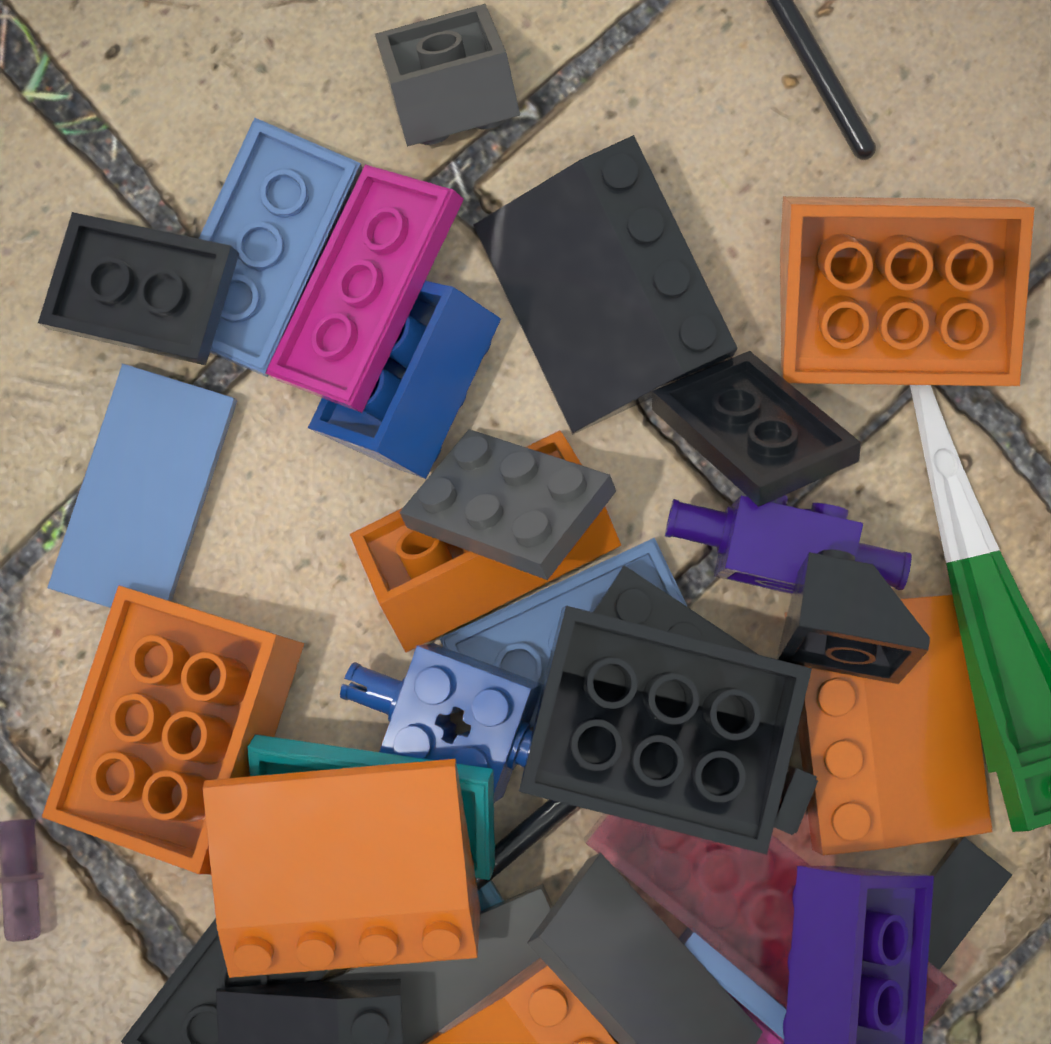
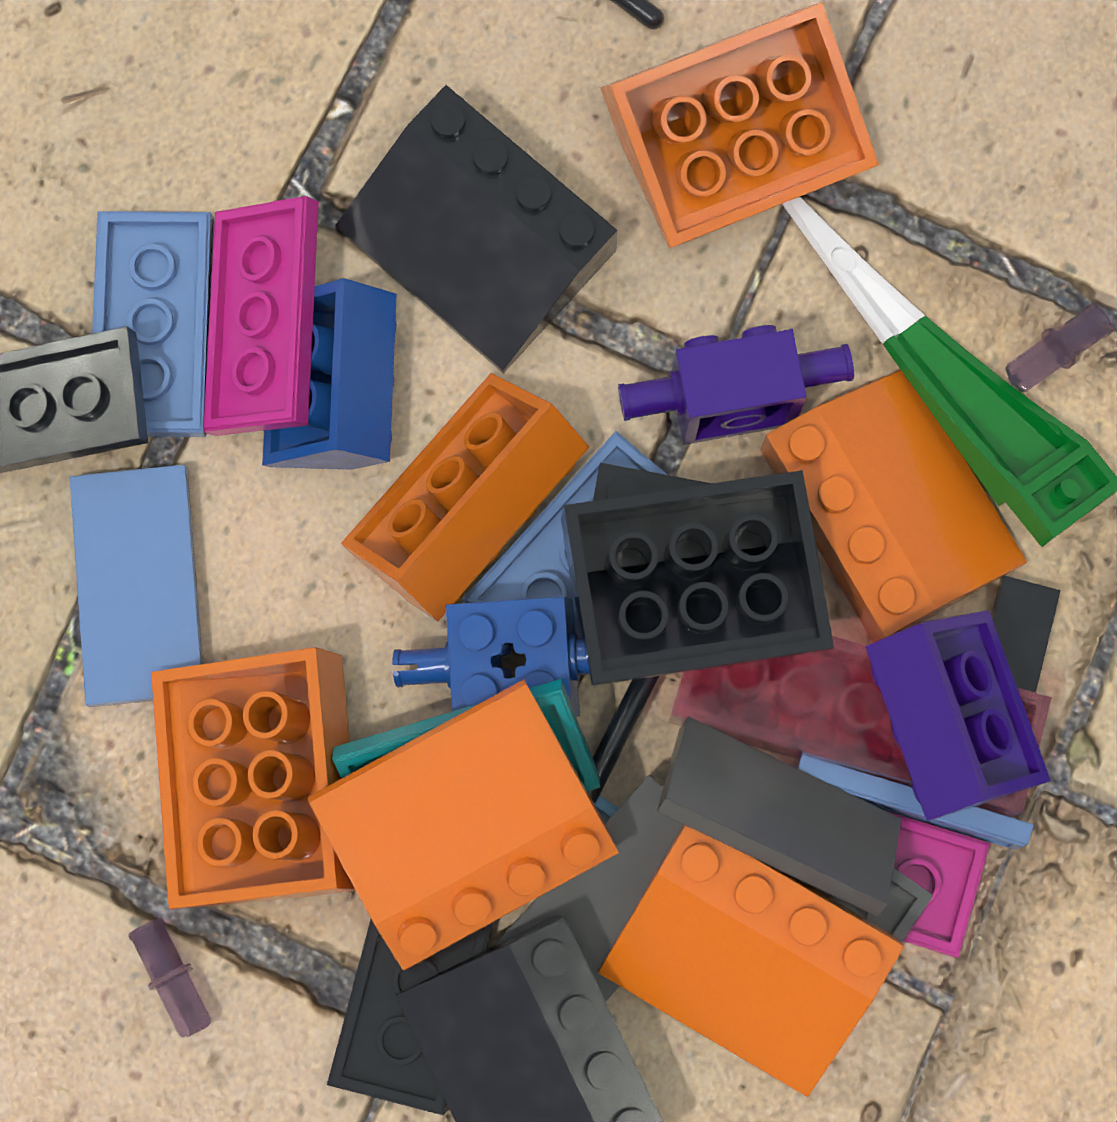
camera: 25 degrees left, 5 degrees down
dark grey slope [375,4,520,147] -> none
dark grey plate [399,429,616,580] -> none
black plate [652,351,861,507] -> none
black tile [774,766,818,835] -> none
black slope [777,549,930,684] -> none

